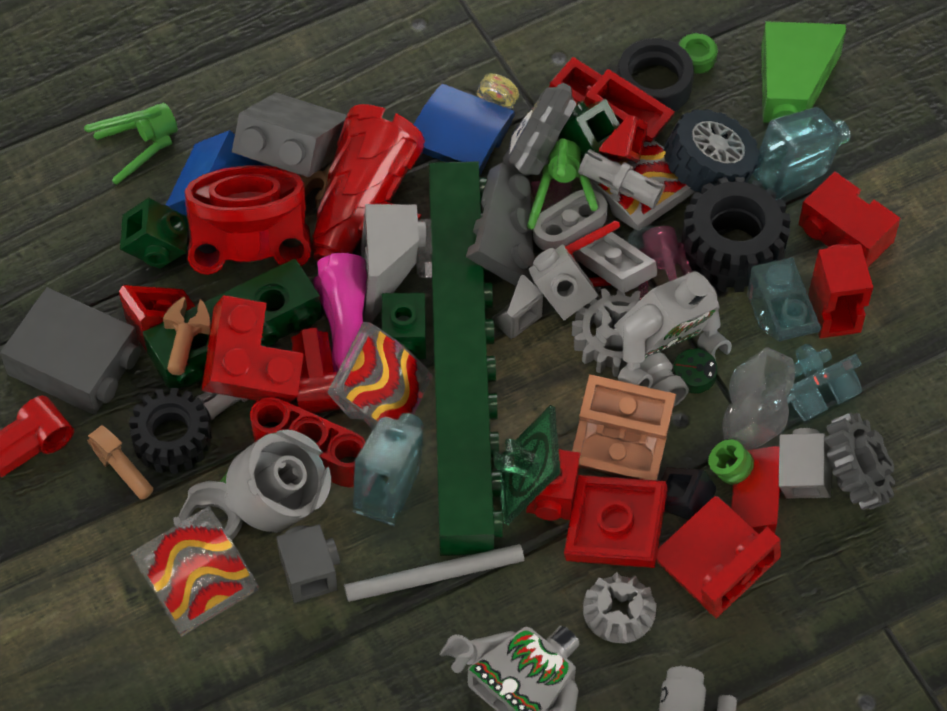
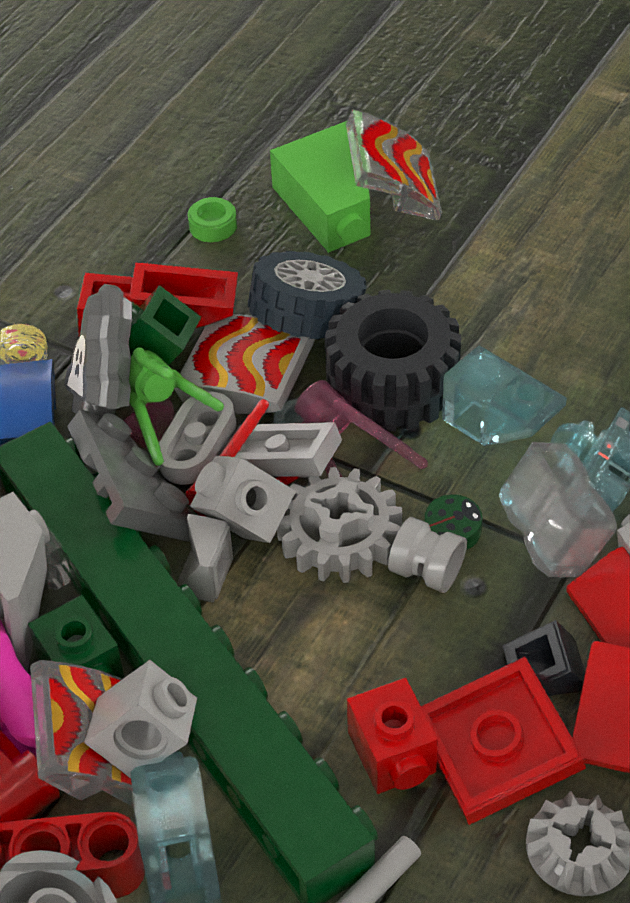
camera: 30 degrees left, 10 degrees down
clear green piece [493,405,561,525] -> none
nougat slope [572,374,676,480] -> none
light grey pin [578,149,665,209] -> none
red slope [598,115,648,163] -> none
light grey torso [614,271,732,388] -> none
black tyre [617,38,694,111] -> none
bright green bush [708,439,754,485] -> none
clear light blue torso [753,107,850,200] -> none
red brick [798,171,901,267] -> none
red brick [808,244,874,339] -> none
none -> light grey brick [84,660,197,780]
none -> clear slope [346,109,442,220]

